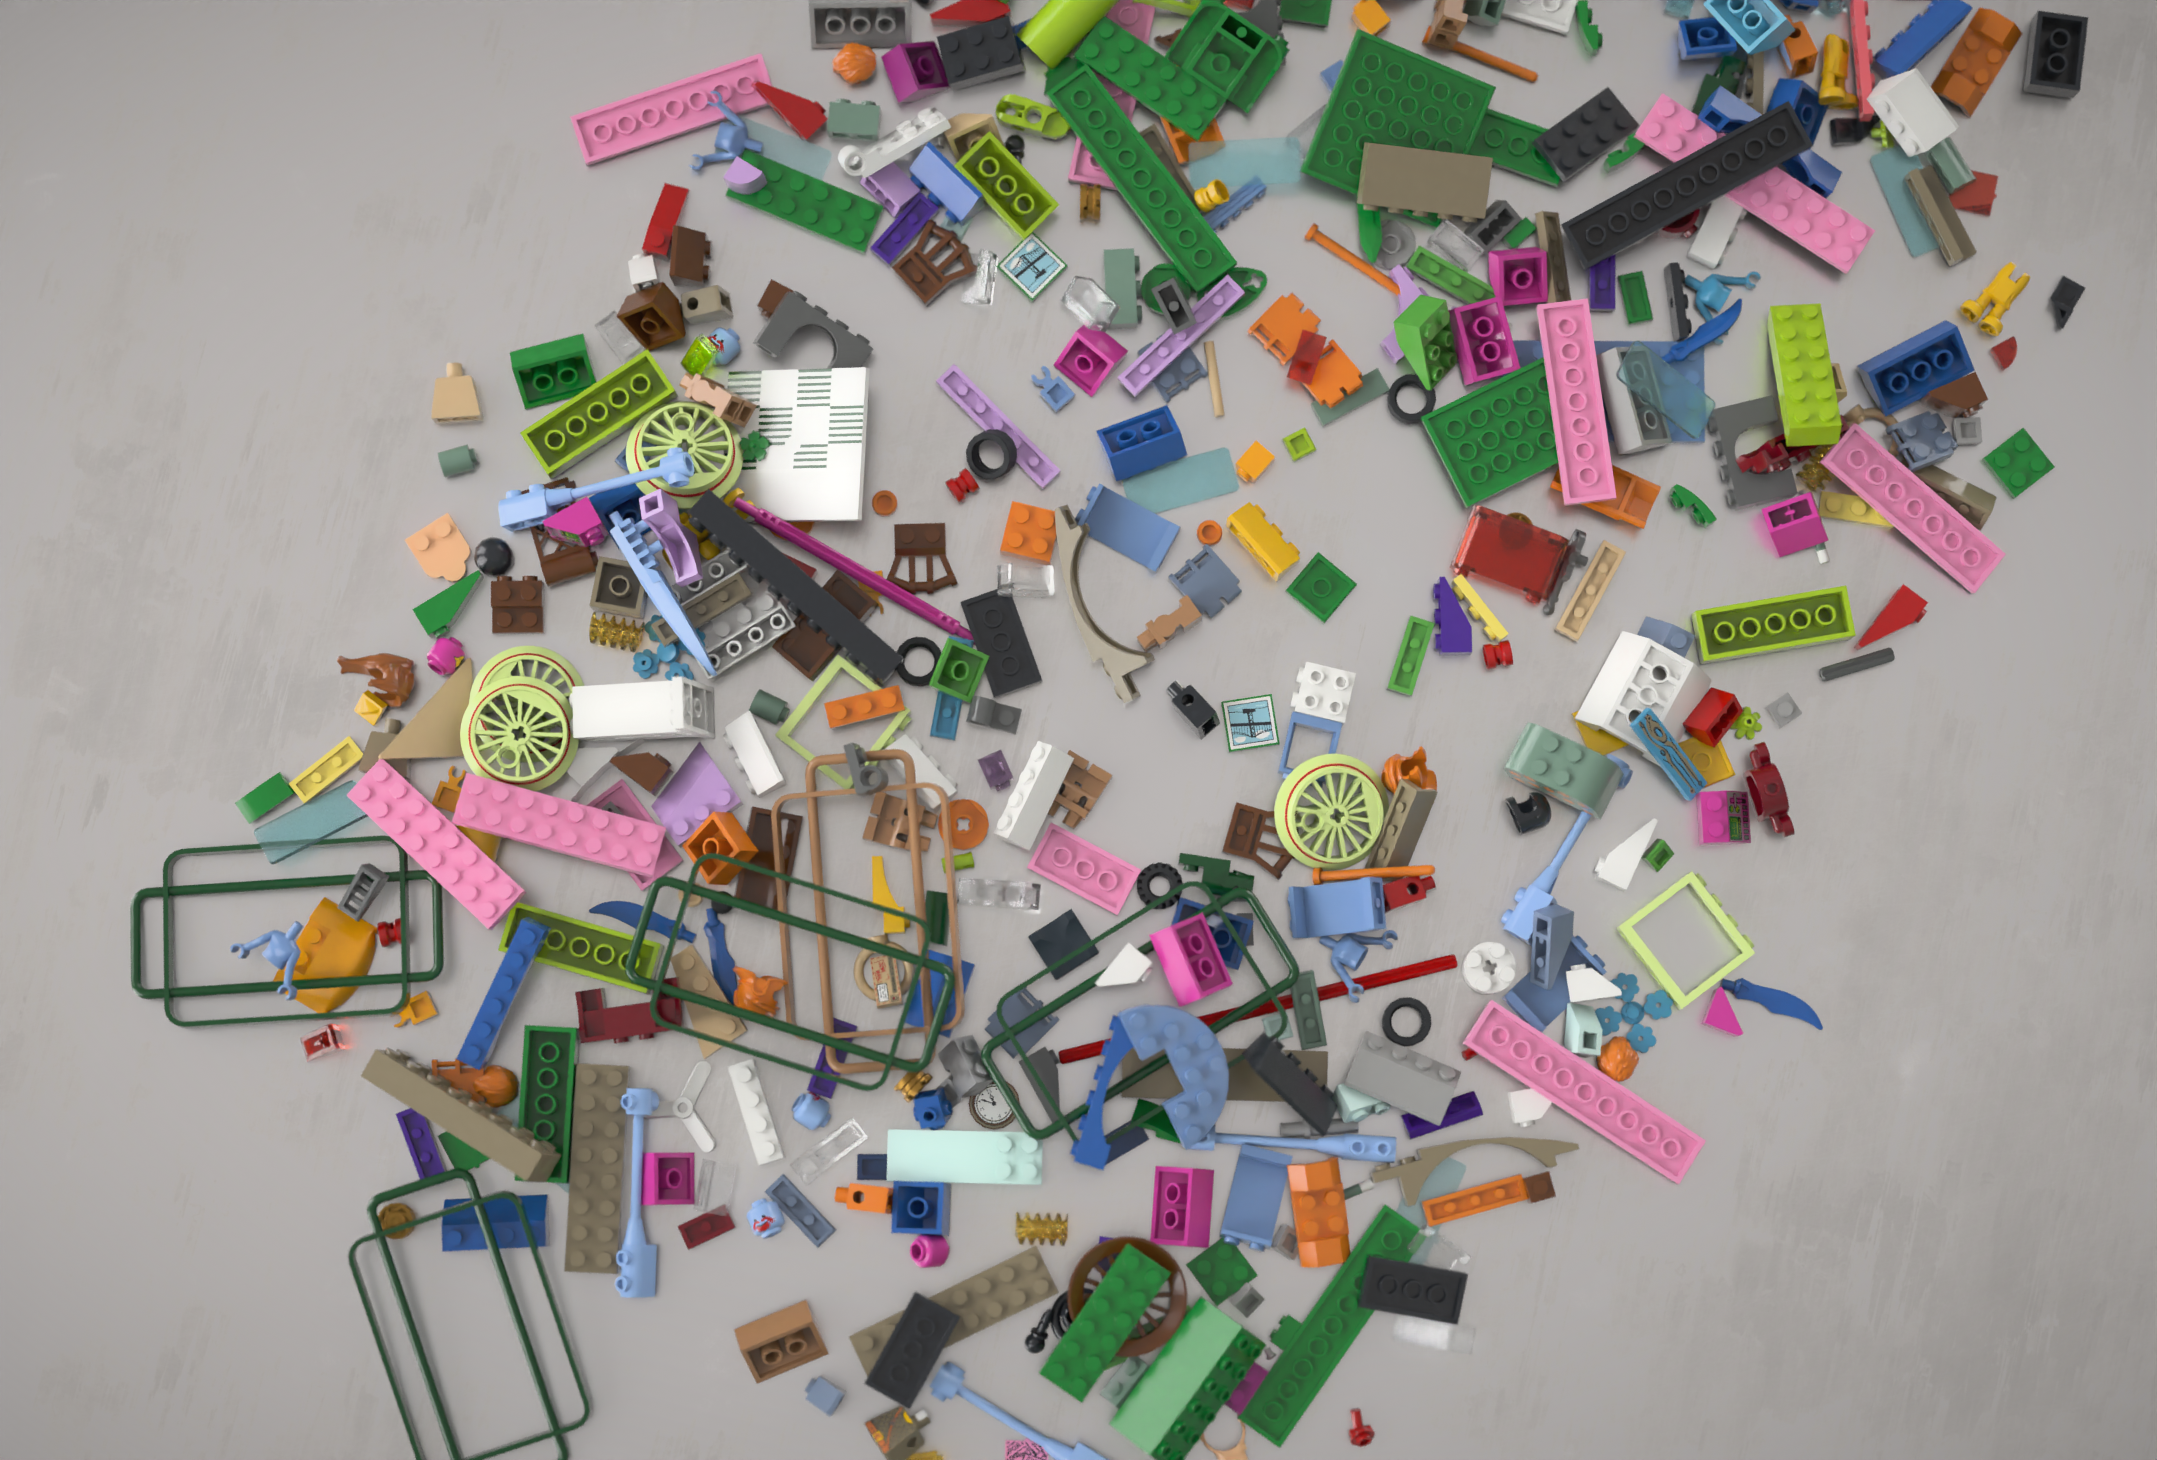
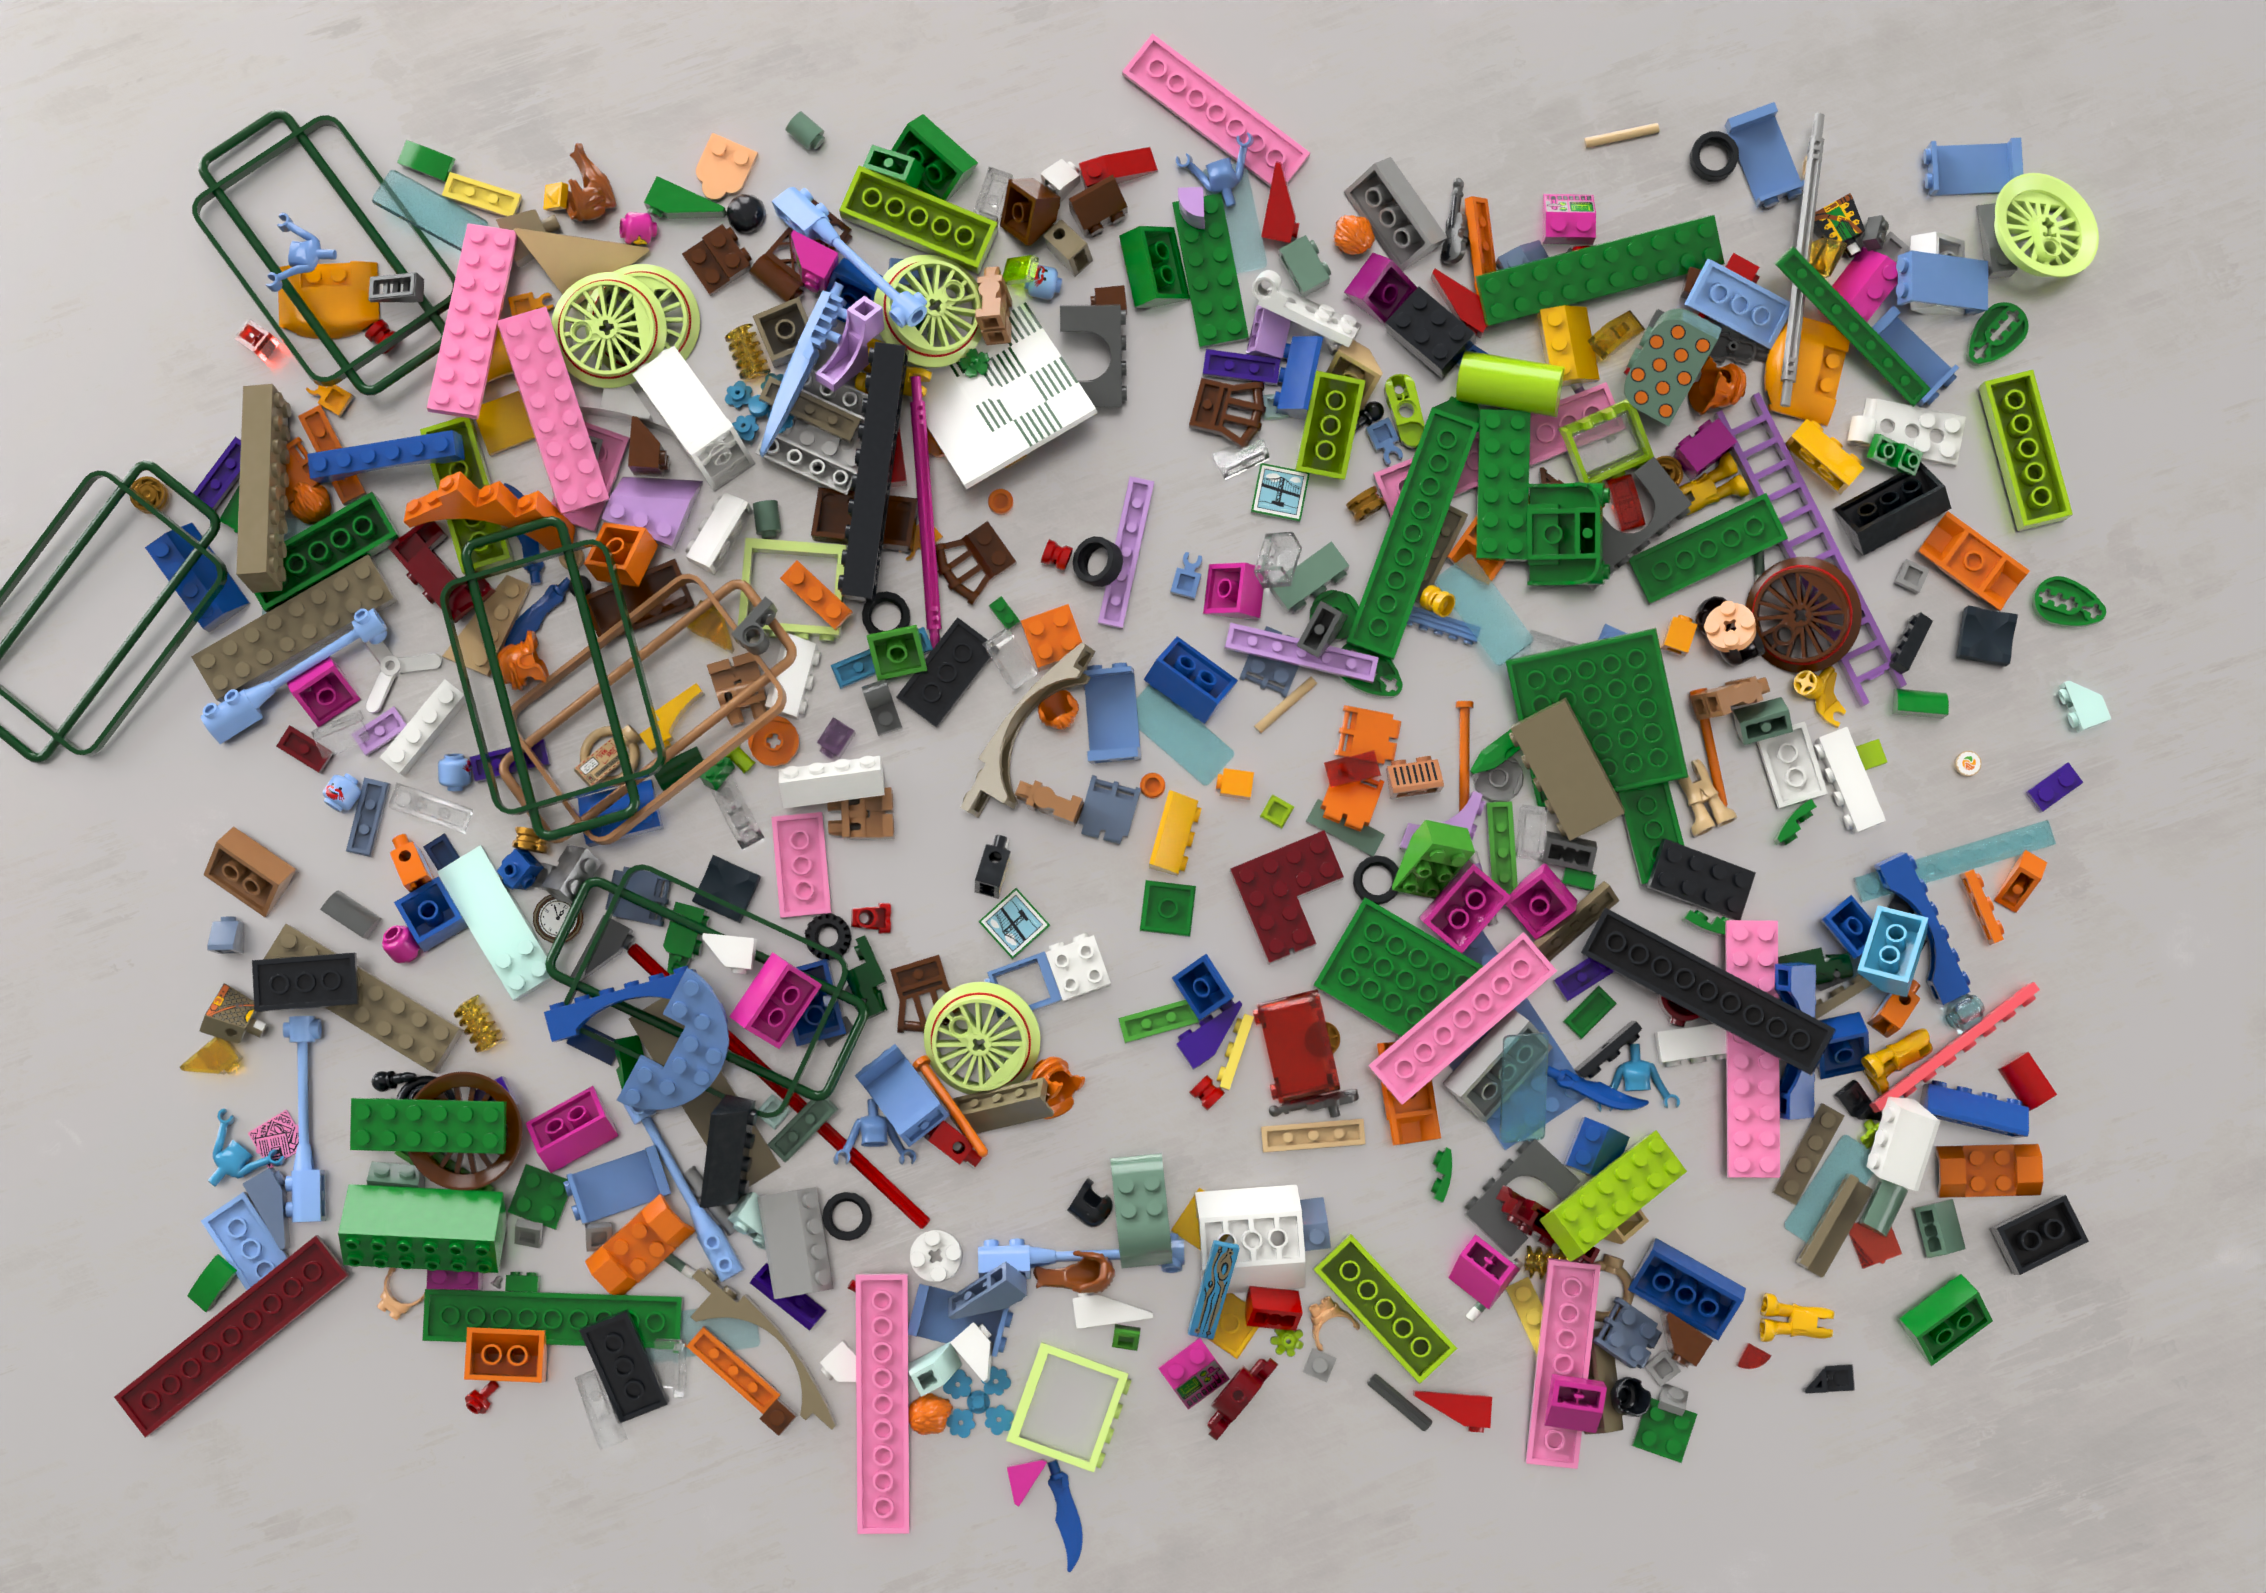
camera: 55 degrees right, 0 degrees up
tan torso [431,363,483,423] -> none
none -> orange plate [298,405,367,506]
none -> dark grey brick [320,890,382,940]
none -> lavender plate [352,706,407,756]
none -> orange arch [403,471,575,551]
none -> orange slope [464,1327,547,1383]
none -> yellow tile [476,391,535,456]
none -> green hinge [663,901,710,975]
none -> clear yellow slope [687,600,735,653]
none -> green piece [700,756,735,791]
none -> red plate [851,903,891,934]
none -> green brick [862,144,925,189]
none -> green piece [989,596,1020,632]
none -> dark orange hair [1033,1250,1115,1293]
none -> orange hair [1038,690,1079,730]
none -> green slope [1119,226,1190,308]
none -> blue slope [1172,954,1234,1021]
none -> dark red piece [1229,830,1344,965]
none -> light nougat helmet [1309,1296,1360,1351]
none -> medium blue plate [1365,417,1403,465]
none -> nougat slope [1386,756,1444,799]
none -> dark pink slope [1544,1374,1607,1433]
none -> blue slope [1563,1117,1630,1177]
none -> black hair [1610,1377,1651,1417]
none -> light grey plate [1658,1384,1689,1416]
none -> tan piece [1678,759,1738,837]
none -> dark tan plate [1772,1103,1845,1205]
none -> green slope [1900,1274,1993,1366]
none -> sand green brick [1915,1199,1966,1258]

